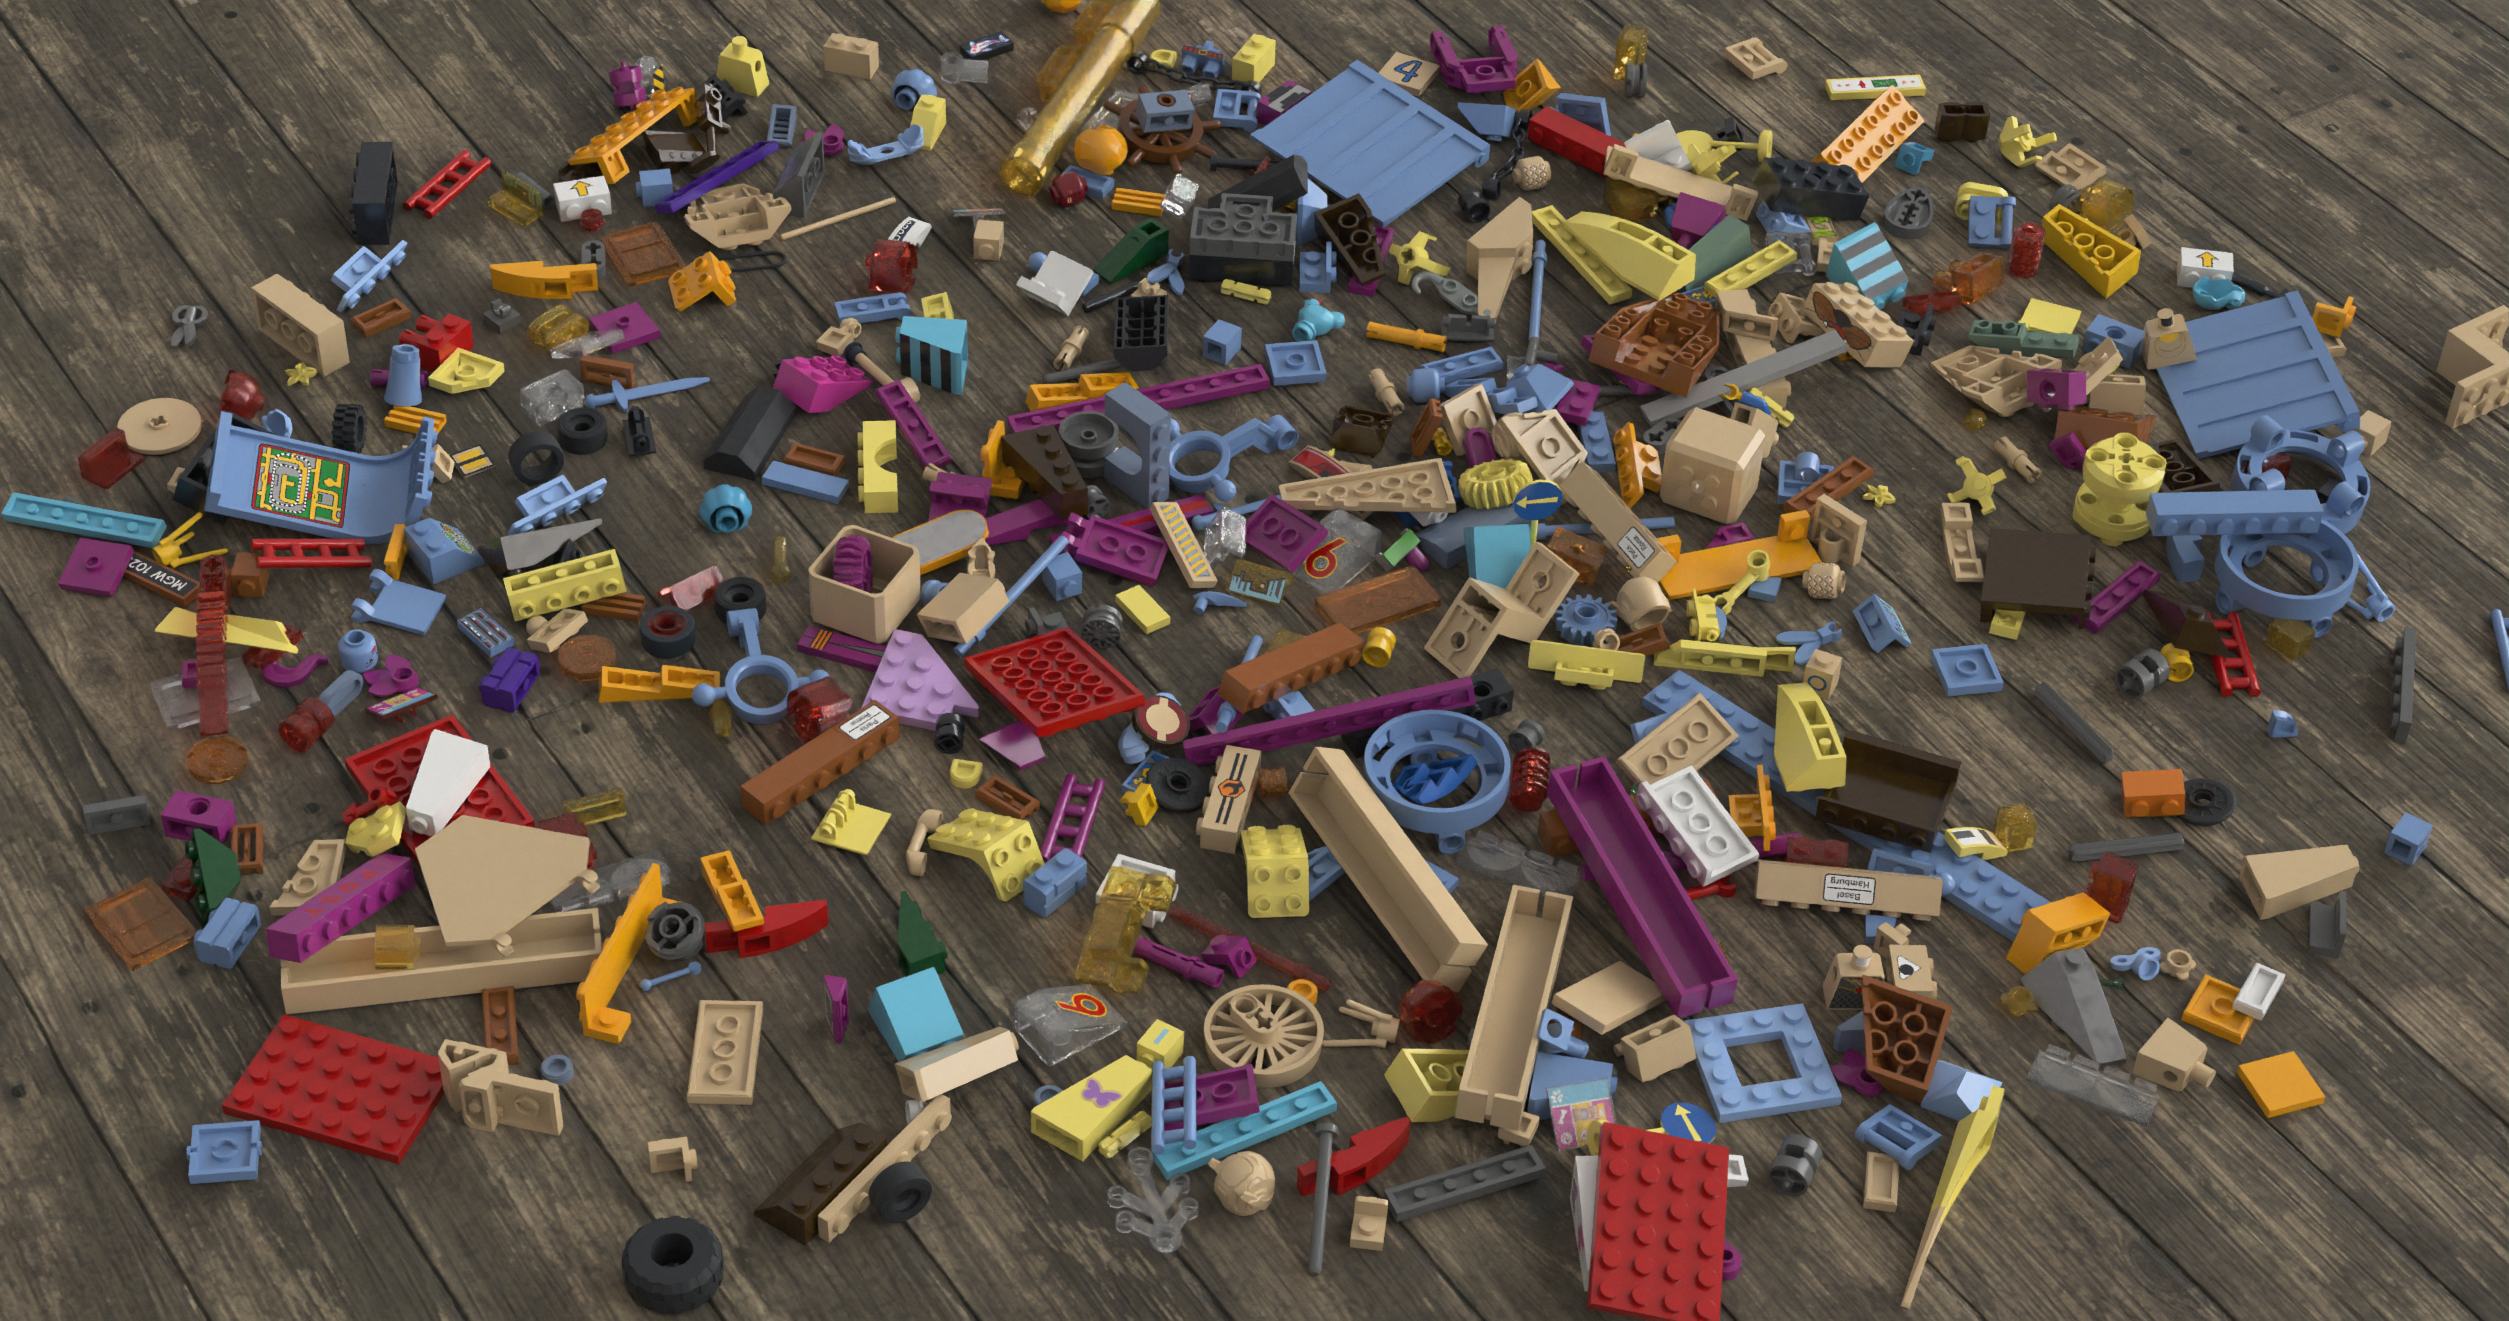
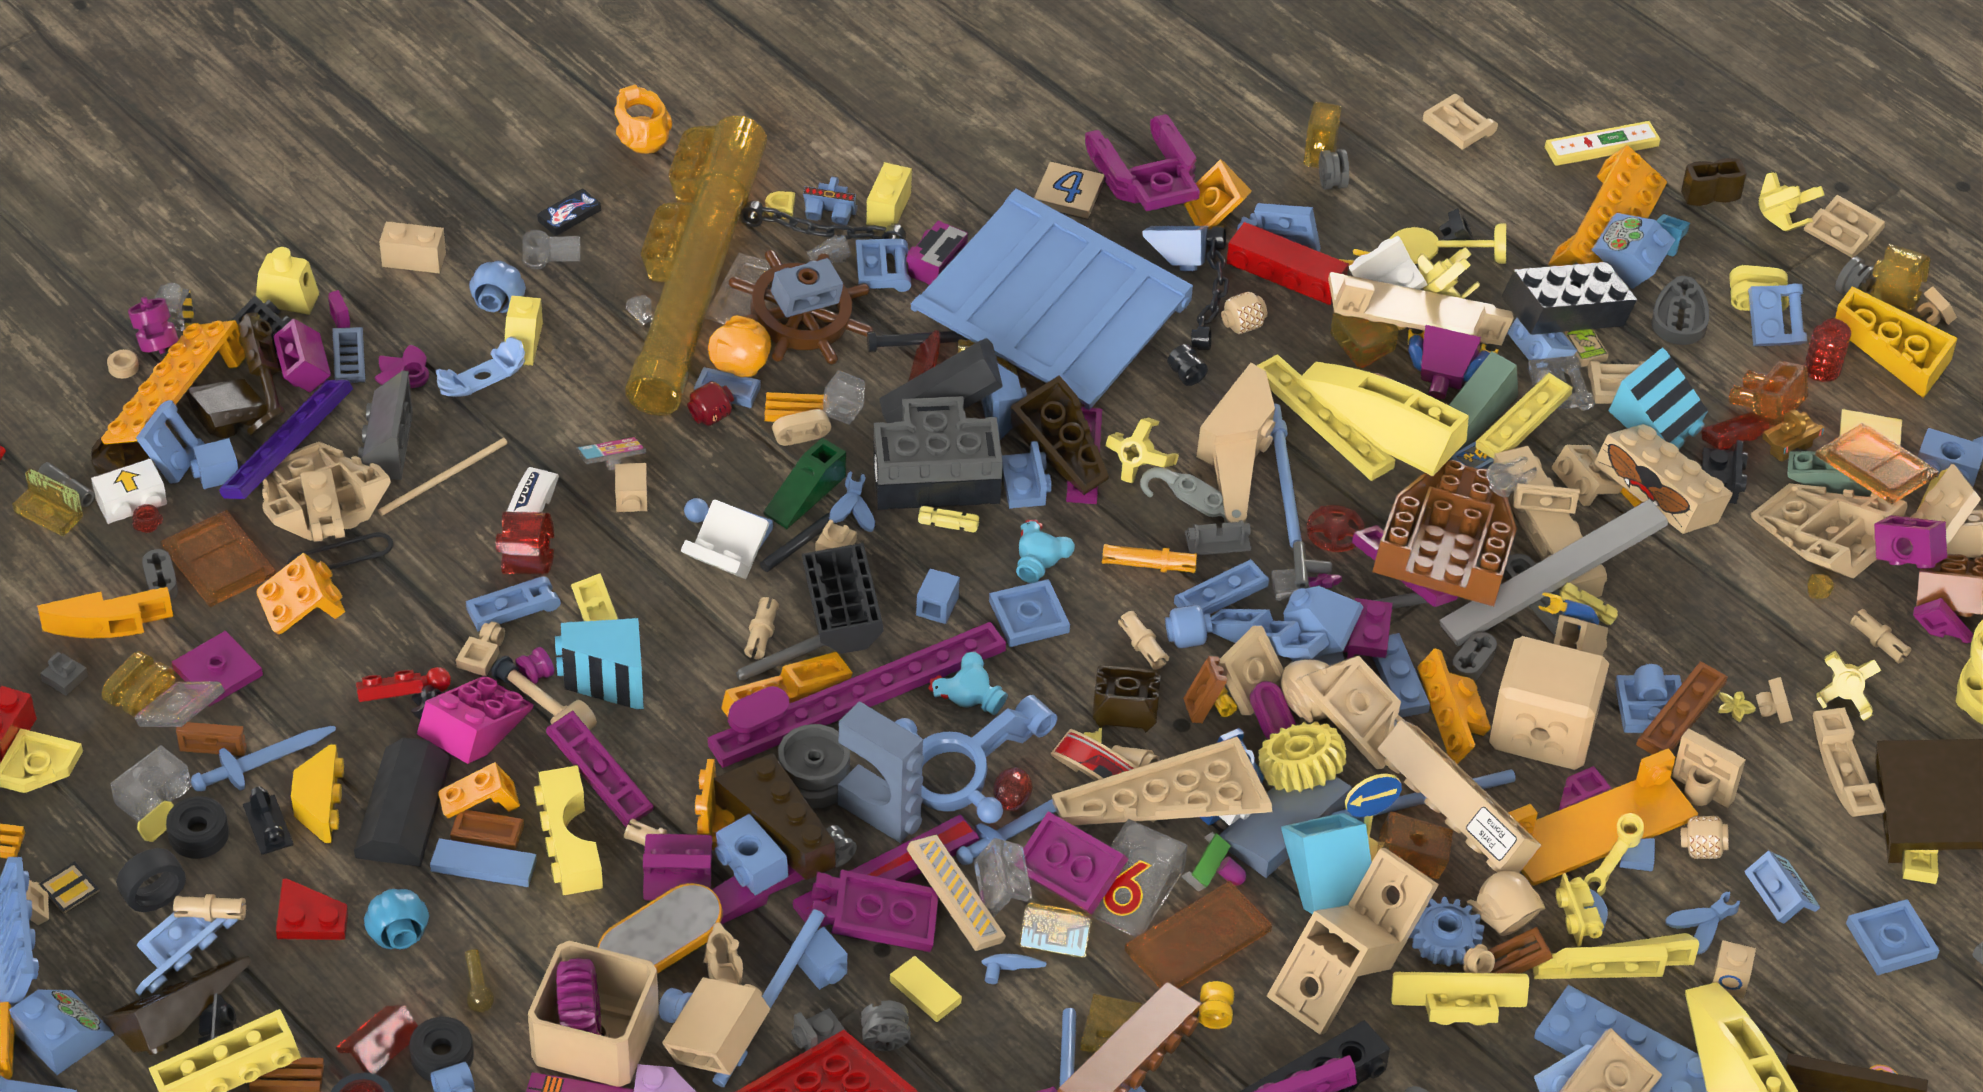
camera: 10 degrees left, 5 degrees up
none -> tan tile [107,350,139,379]
none -> medium blue plate [135,400,204,483]
none -> light yellow piece [137,801,174,842]
none -> tan pin [173,894,246,921]
none -> magenta brick [273,319,331,393]
none -> red wing [276,879,348,940]
none -> yellow slope [291,745,344,843]
none -> tan plate [300,468,345,542]
none -> magenta tile [328,290,350,328]
none -> red plate [356,667,451,702]
none -> light orange bracket [438,762,520,818]
none -> magenta wheel [515,647,554,684]
none -> medium blue brick [715,814,789,896]
none -> magenta tile [728,686,789,733]
none -> tan beam [772,409,831,446]
none -> medium azure animal [929,652,1008,715]
none -> clear red animal [993,767,1033,811]
none -> clear red wheel [1306,505,1365,552]
none -> clear piece [1486,456,1537,497]
none -> medium blue slope [1591,213,1675,289]
none -> tan tile [1756,677,1793,724]
none -> pearl gold hips [1762,410,1825,461]
none -> clear orange piece [1815,423,1939,505]

